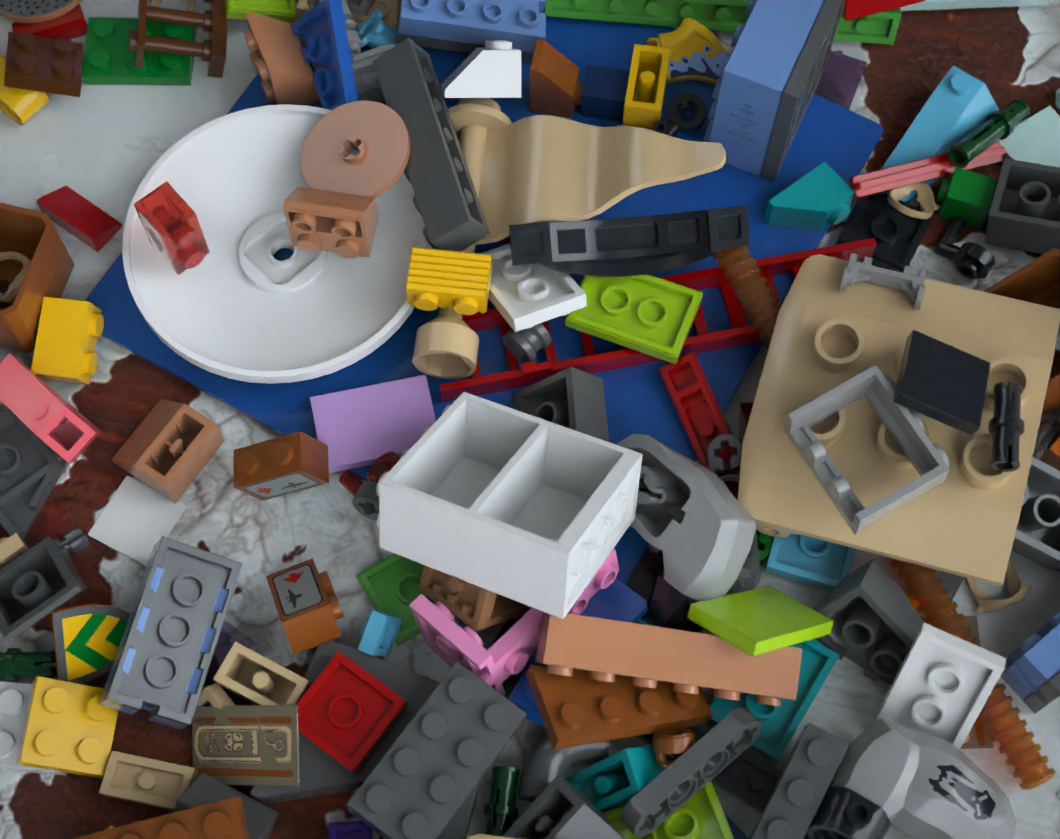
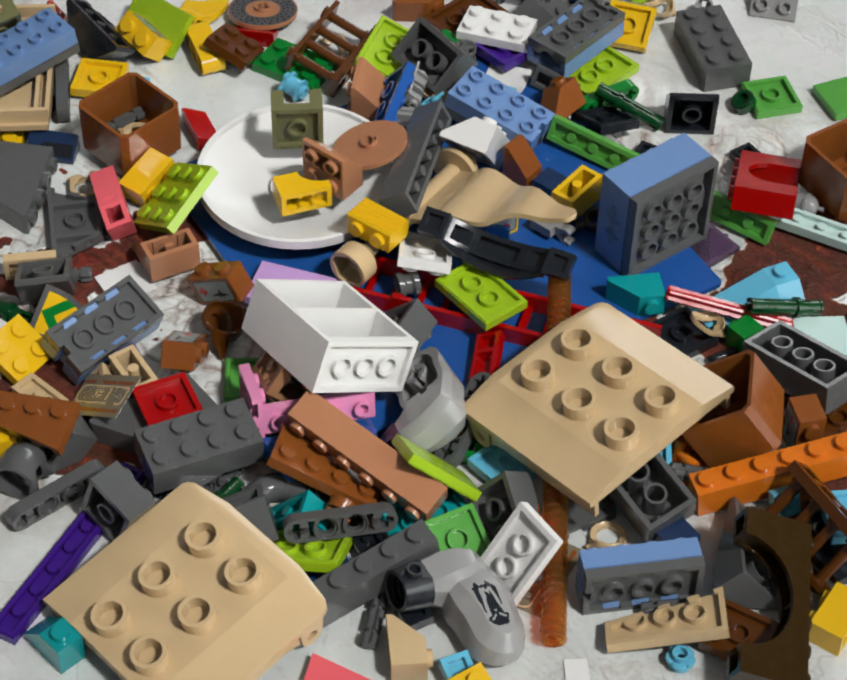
camera: 30 degrees right, 20 degrees down
clear red brick [134,181,210,275] -> none
medium azure plate [357,610,403,657] -> none
light grey window [785,365,950,535] -> none
light grey piece [839,253,927,310] -> none
black tile [893,330,991,436] -> none
black pin [988,382,1025,472] -> none
none -> lime plate [134,162,219,234]
none -> reddish brown piece [201,300,247,360]
none -> olive panel [270,89,324,149]
none -> yellow arch [272,172,332,217]
none -> medium azure brick [277,71,309,102]
none -> bright green tile [424,502,491,557]

